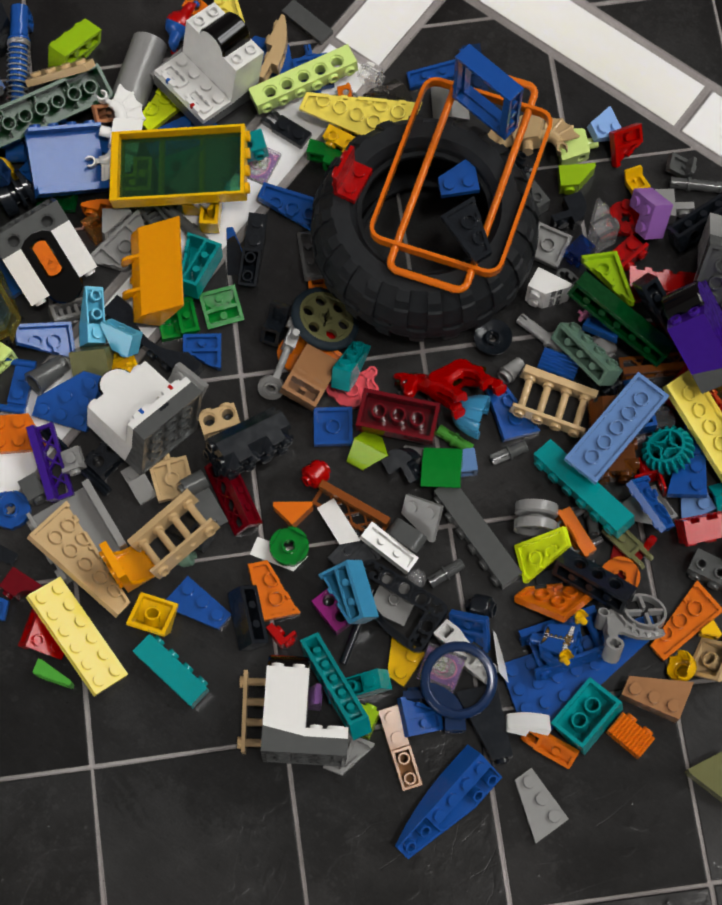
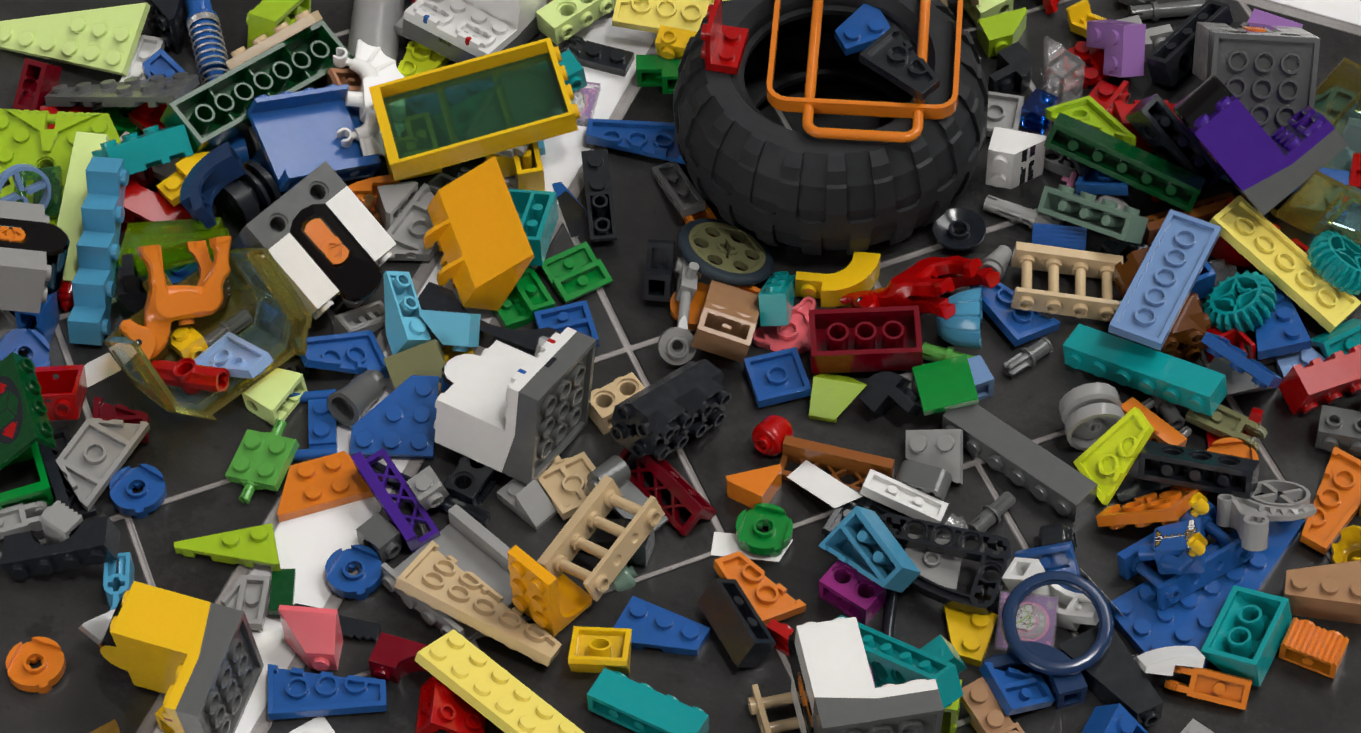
camera: 15 degrees left, 20 degrees down
none -> yellow arch [795,251,881,308]

